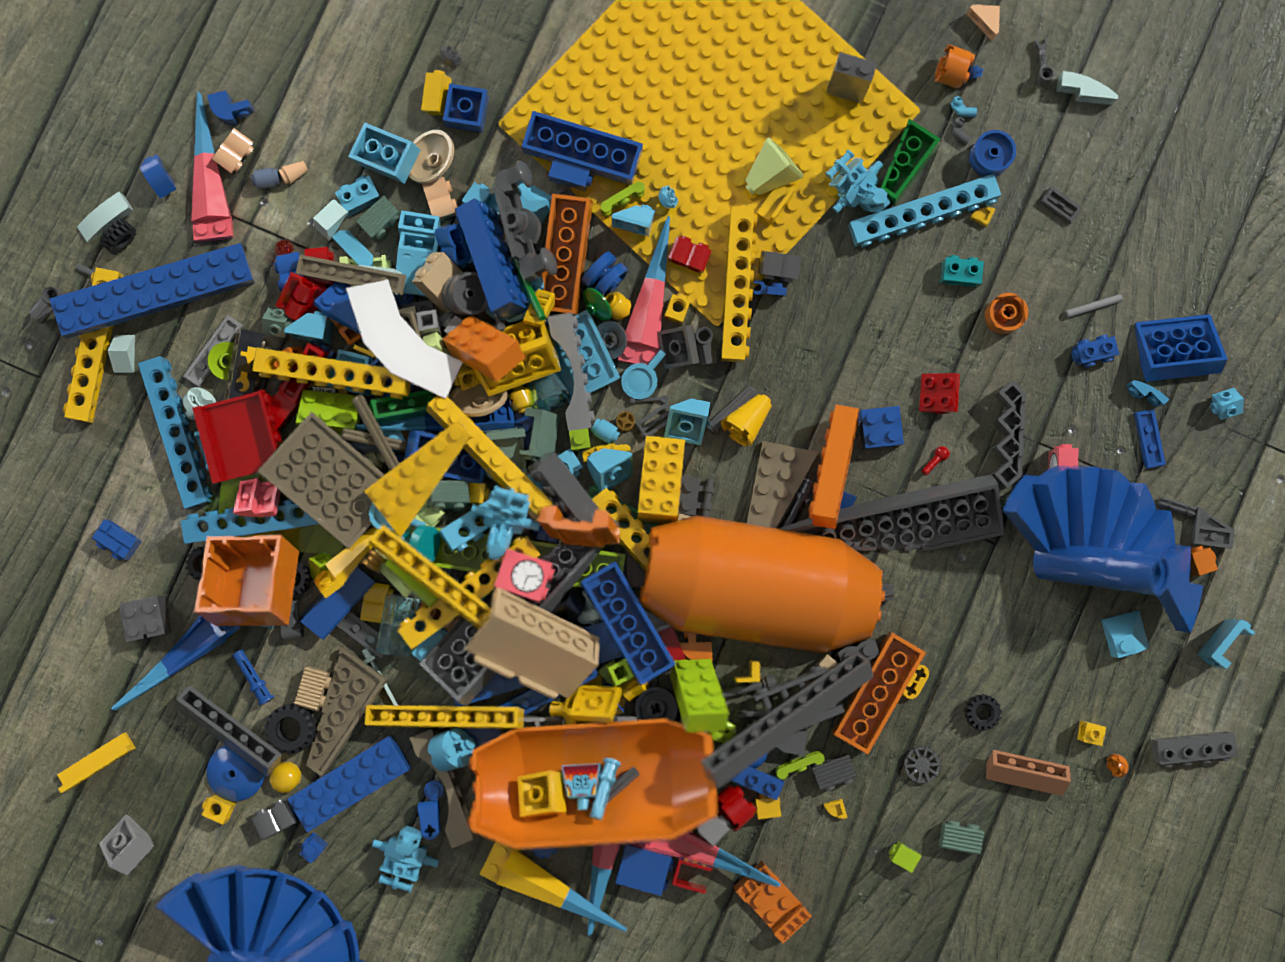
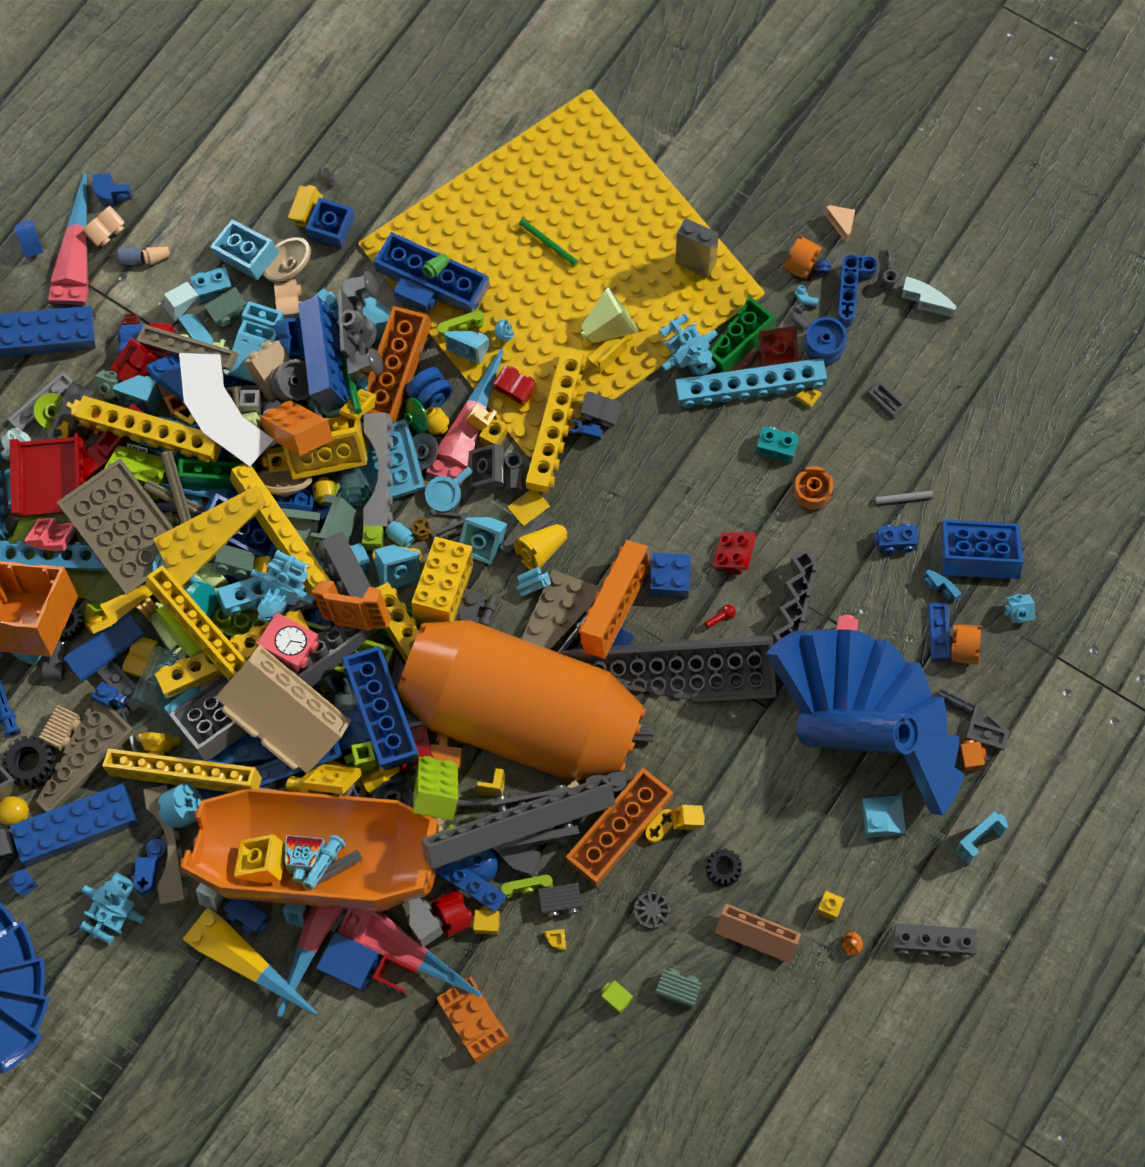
camera: 15 degrees right, 15 degrees down
none -> blue plate [91,682,127,709]
none -> yellow rock [136,732,181,756]
none -> bright green cone [422,253,450,279]
none -> yellow panel [465,404,497,431]
none -> yellow sticker [508,490,550,526]
none -> medium azure piece [515,567,551,597]
none -> green bar [519,219,579,267]
none -> yellow brick [672,805,705,830]
none -> clear red slope [757,326,799,367]
none -> blue beam [837,255,878,328]
none -> orange brick [951,624,982,665]

